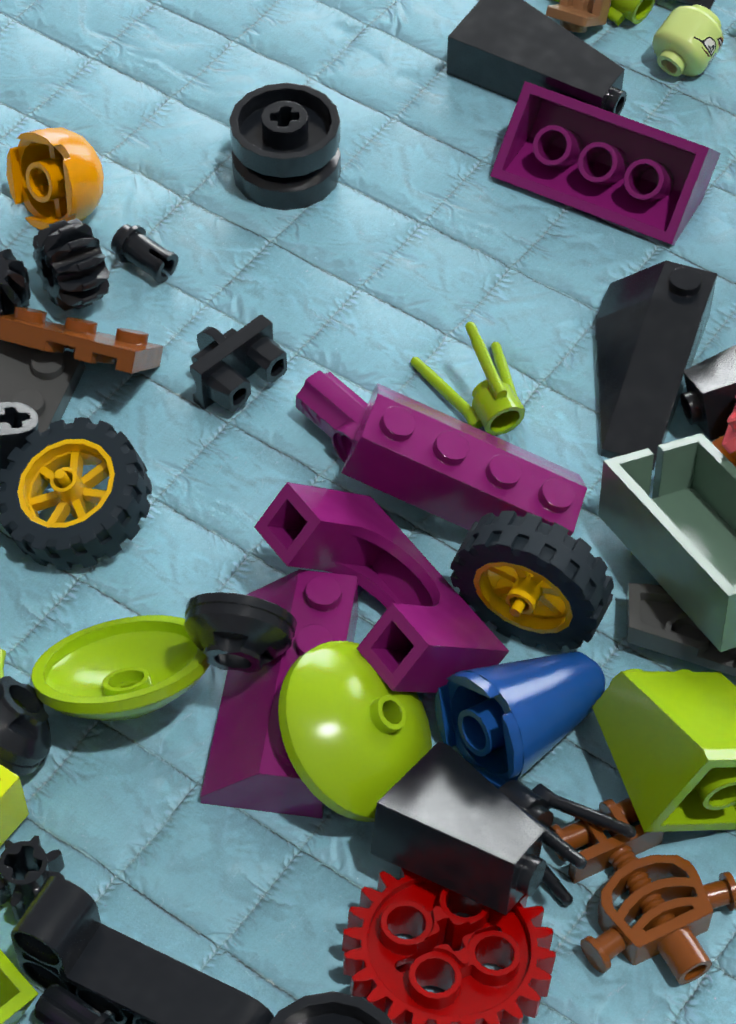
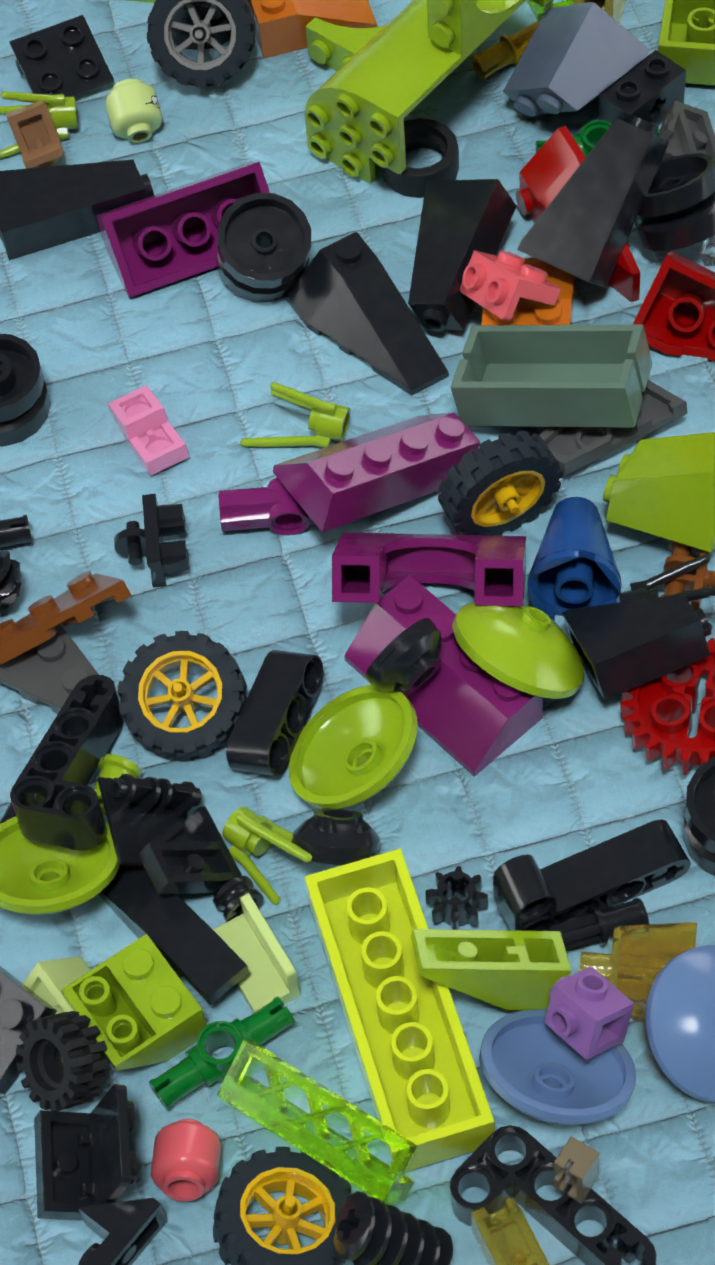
camera: 45 degrees left, 5 degrees up
none -> bright pink slope [108,385,190,476]
none -> black wheel [217,193,311,302]
none -> black beam [226,650,324,776]

